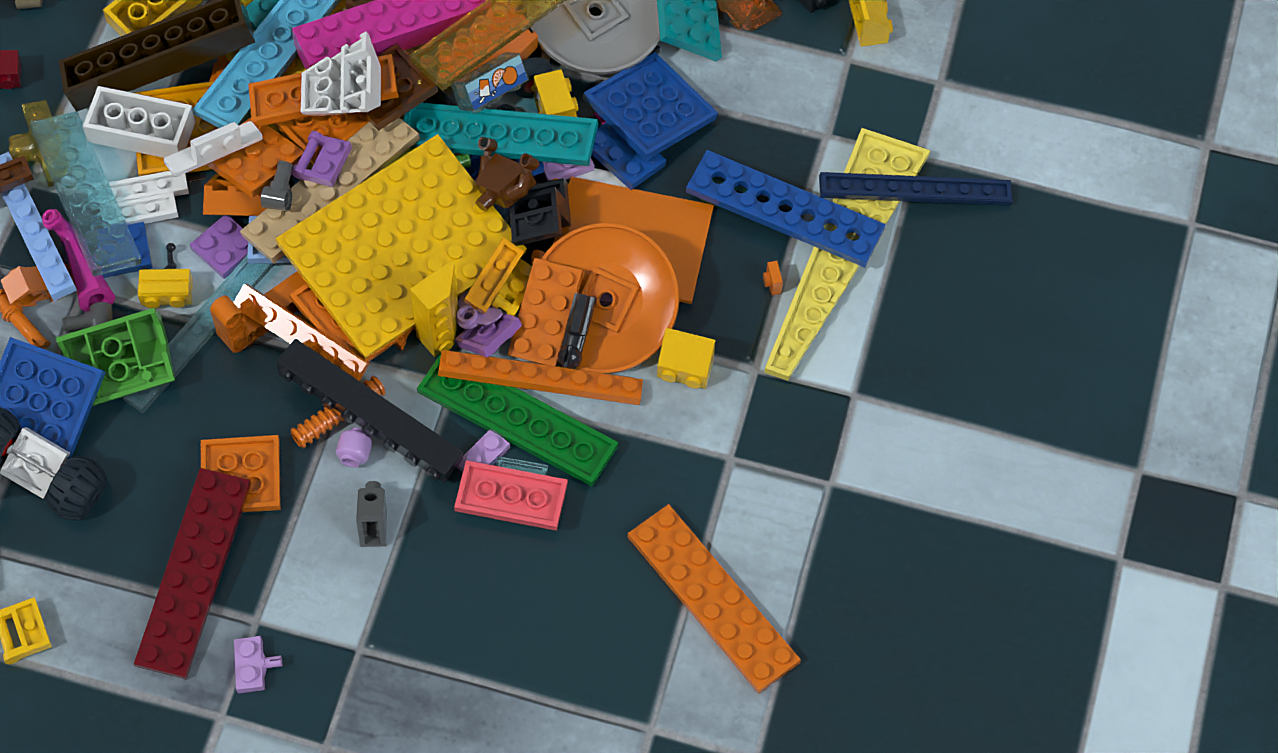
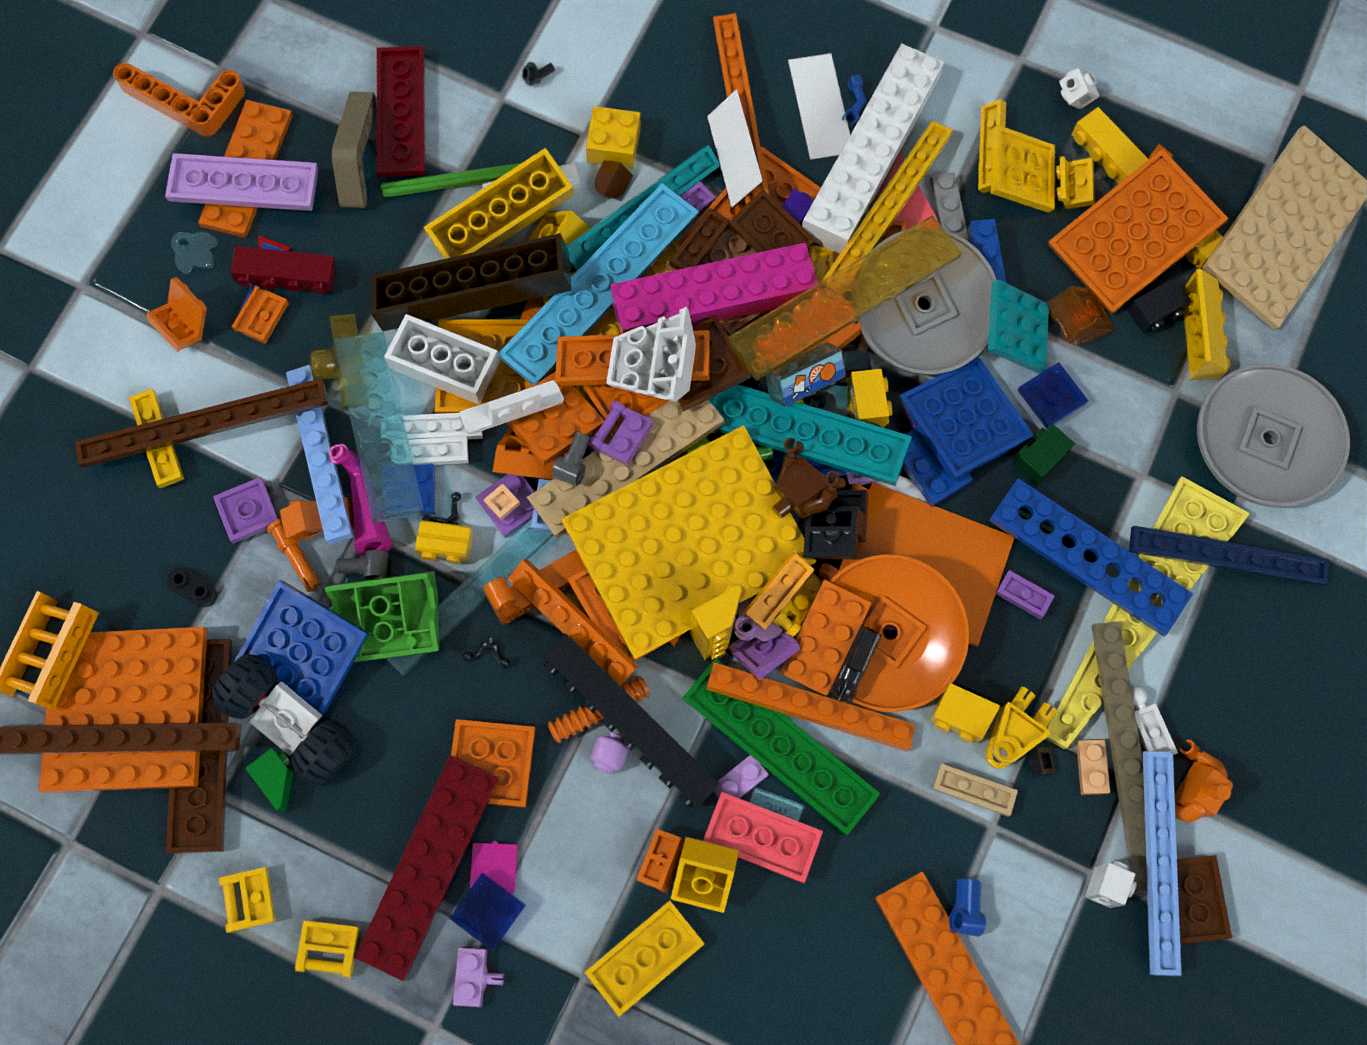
camera: 10 degrees right, 10 degrees up
dark grey torso [356,481,387,547] -> none
orange plate [763,261,783,296] -> none
none -> green slope [245,748,293,813]
none -> yellow plate [295,920,360,978]
none -> clear blue plate [449,872,527,951]
none -> black piece [463,637,510,668]
none -> dark pink piece [470,841,518,895]
none -> light nougat plate [483,484,520,520]
none -> yellow plate [584,901,704,1017]
none -> orange hinge [636,828,685,894]
none -> yellow brick [671,837,739,913]
none -> tan plate [932,763,1018,817]
none -> blue piece [949,879,986,937]
none -> yellow piece [985,687,1058,769]
none -> medium lavender plate [996,570,1054,620]
none -> dark green brick [1015,423,1076,485]
none -> clear blue plate [1017,362,1088,429]
none -> black plate [1028,747,1057,776]
none -> light nougat plate [1076,740,1110,795]
none -> white brick [1085,861,1136,908]
none -> dark tan plate [1091,621,1147,891]
none -> white plate [1131,686,1178,755]
none -> light blue plate [1143,751,1181,976]
none -> orange torso [1174,740,1233,823]
none -> reddish brown plate [1177,855,1232,944]
none -> light grey dish [1197,364,1350,508]

